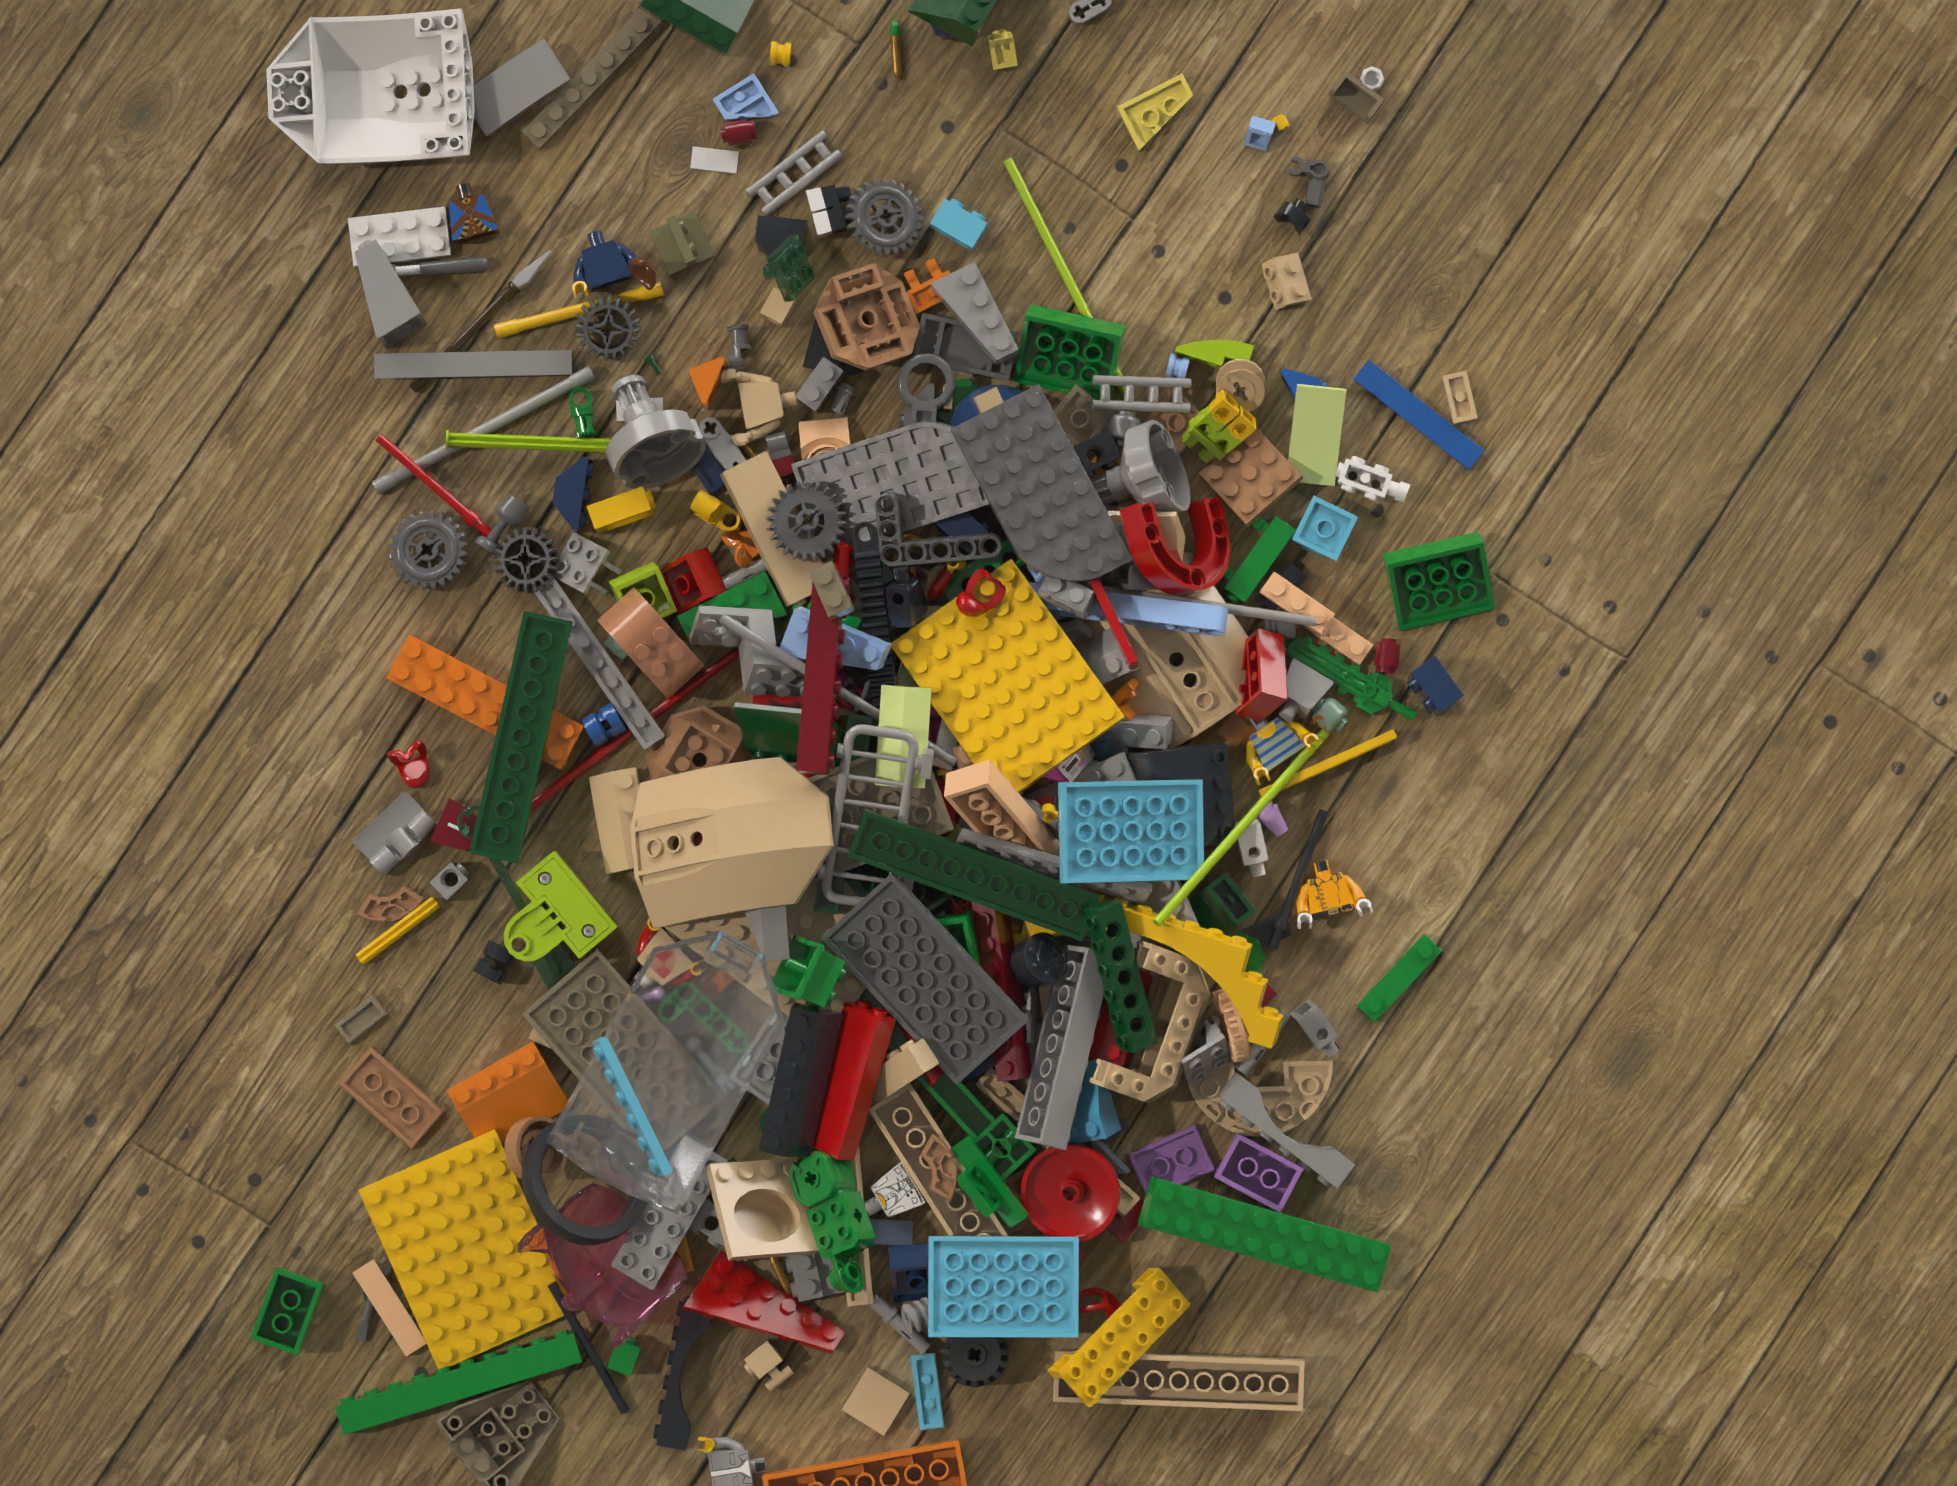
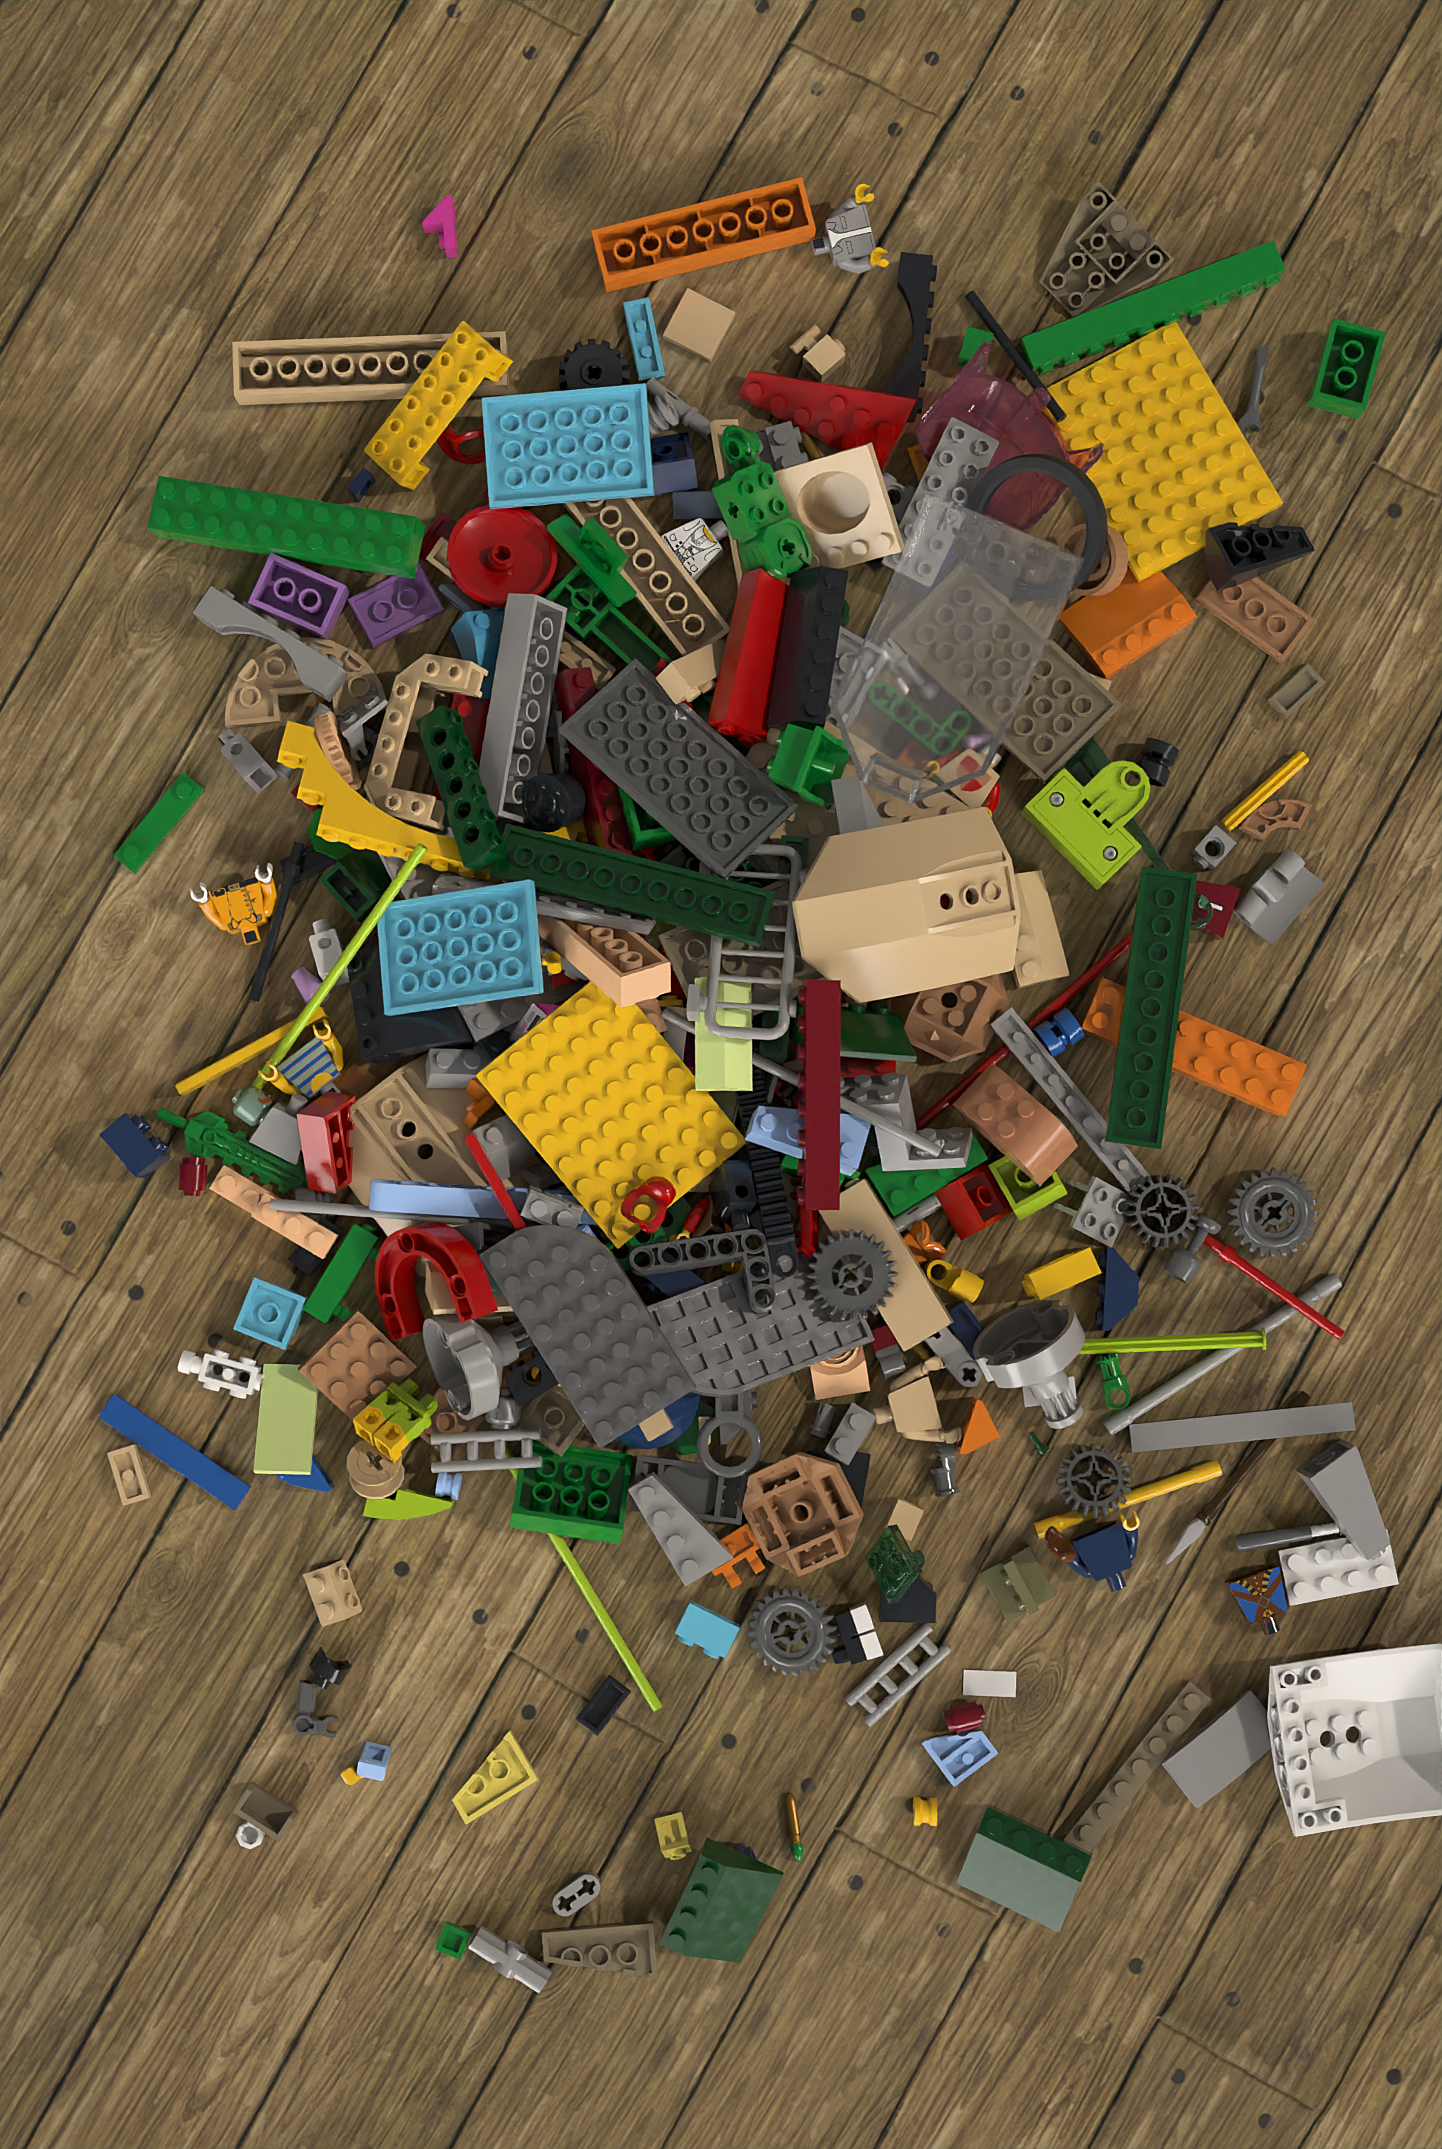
camera: 175 degrees right, 0 degrees up
light nougat tile [353,1259,426,1356] -> none
red piece [387,741,430,789] -> none
medium azure plate [592,1037,673,1176] -> none
dark tan brick [808,561,855,621] -> none
medium nougat tile [920,1134,957,1202] -> none
green slope [1382,532,1495,631] -> none
none -> dark blue tile [347,467,375,502]
none -> black tile [576,1674,631,1736]
none -> black wedge [1205,522,1315,592]

